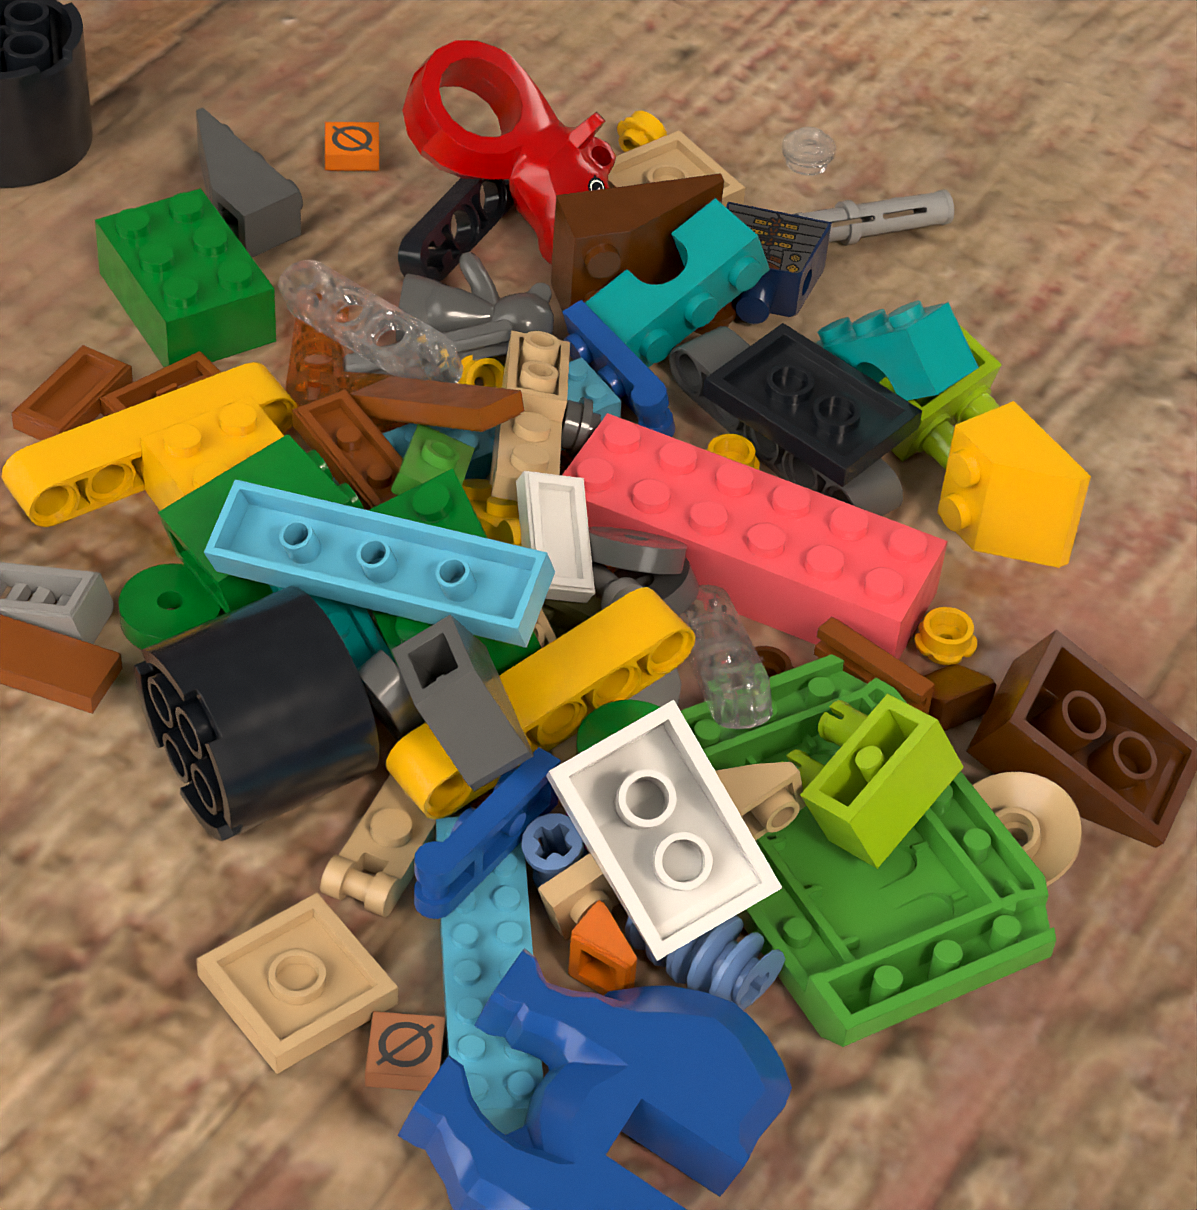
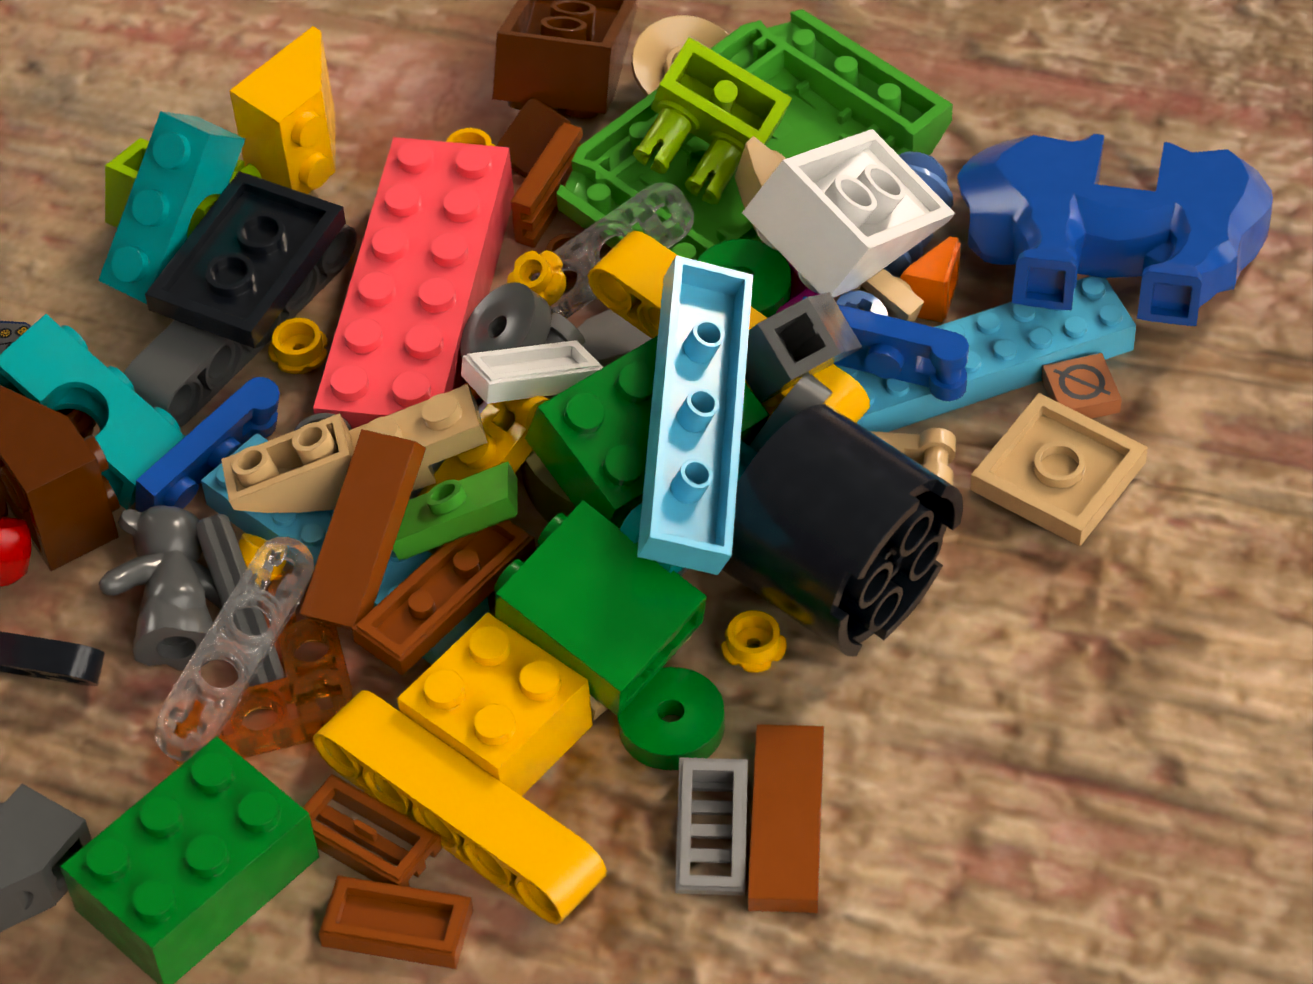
camera: 100 degrees left, 5 degrees up
none -> yellow plate [507,250,566,306]

